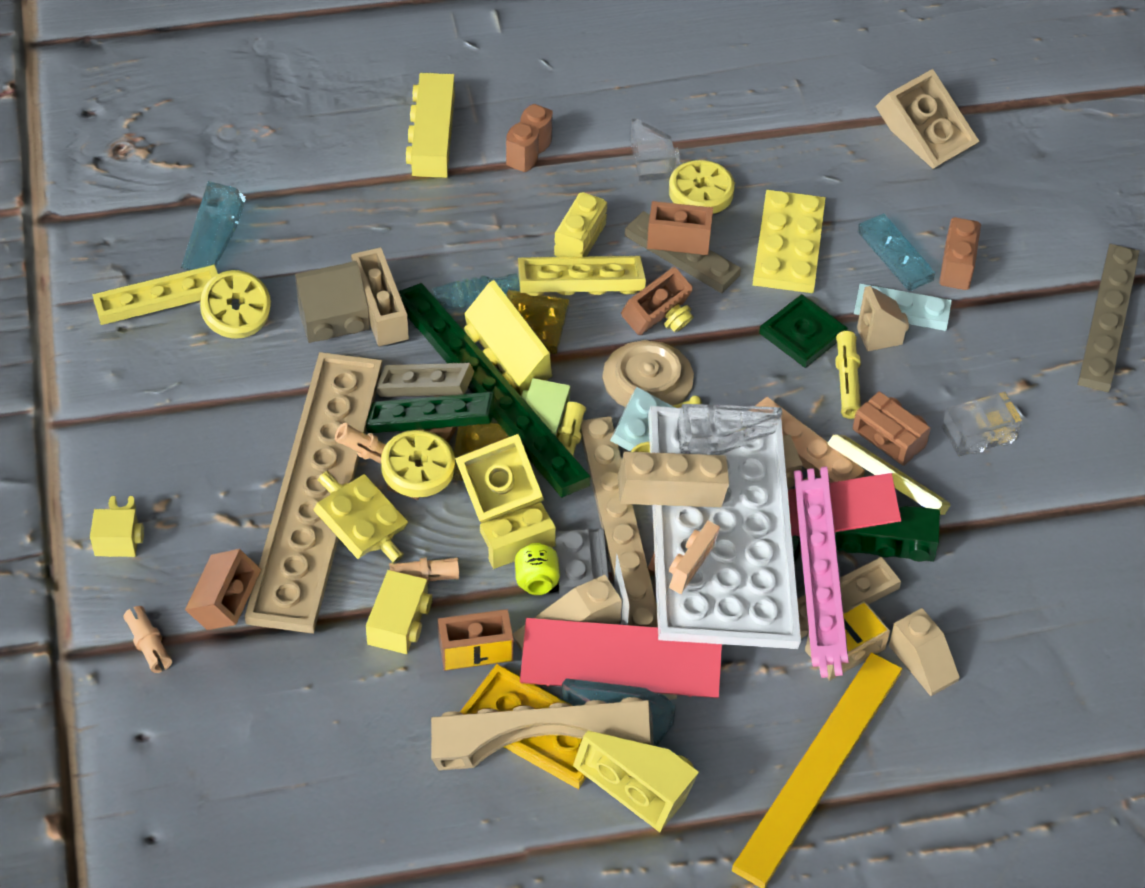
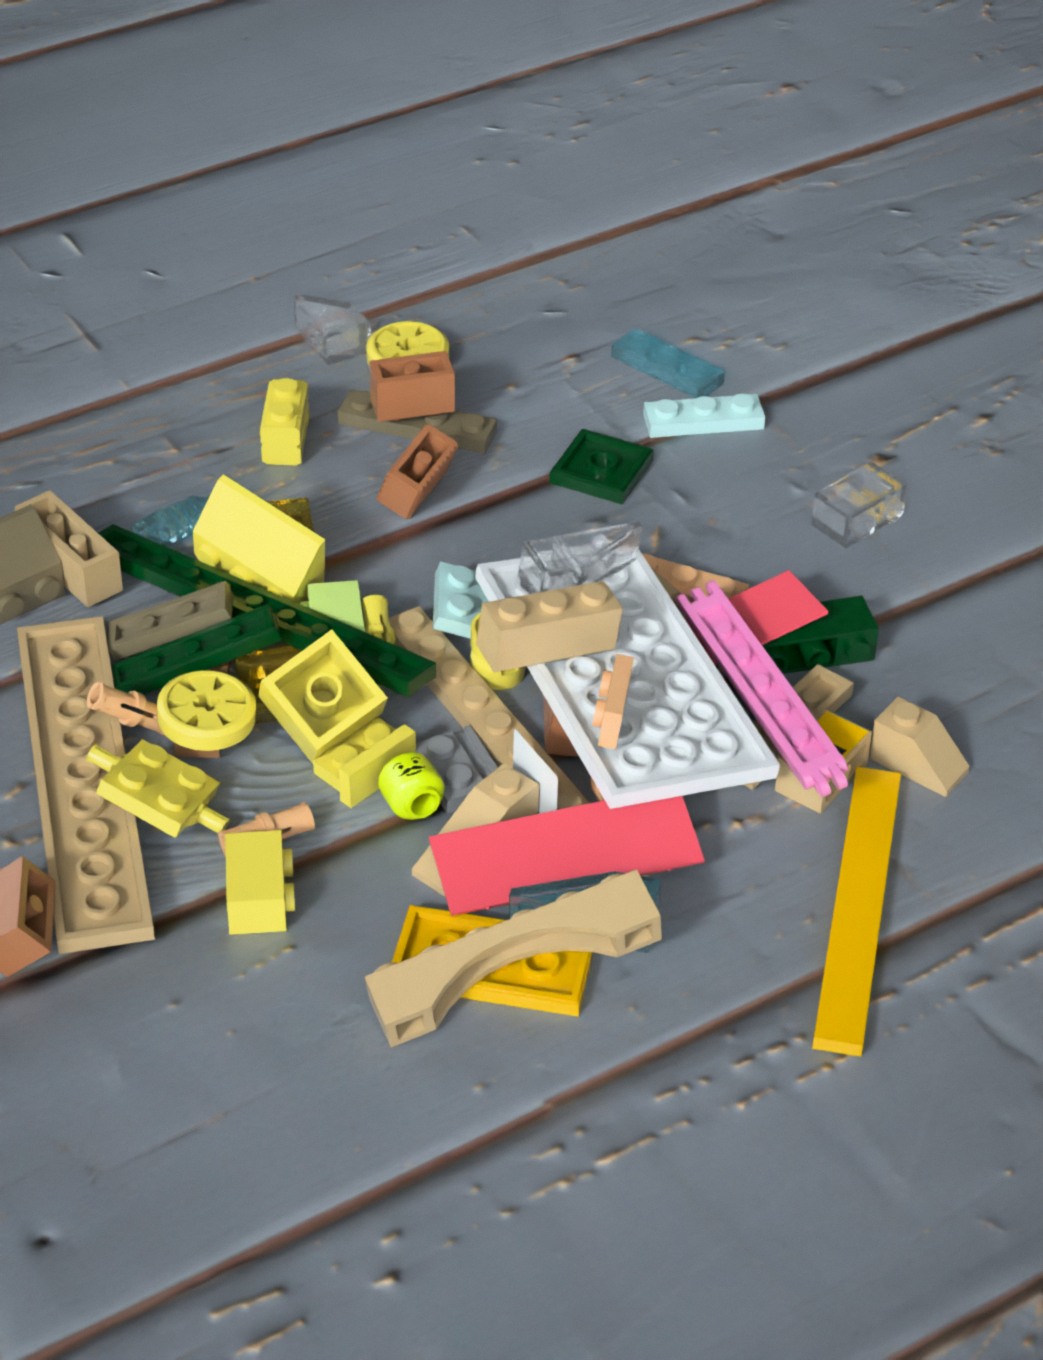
camera: 20 degrees left, 10 degrees down
light yellow brick [406,73,455,178] -> none
nougat brick [438,609,513,671] -> none
nougat brick [506,104,553,172] -> none
light yellow plate [518,256,646,296] -> none
light yellow slope [573,731,699,832] -> none
tan piece [602,340,694,407] -> none
light yellow plate [664,304,693,333] -> none
light yellow plate [752,190,826,293] -> none
tile [827,434,951,515] -> none
light yellow pin [835,331,861,419] -> none
nougat brick [853,391,931,466] -> none
tan slope [857,286,909,352] -> none
tan slope [875,69,980,169] -> none
nougat brick [939,217,981,290] -> none
dark tan plate [1077,244,1140,393] -> none

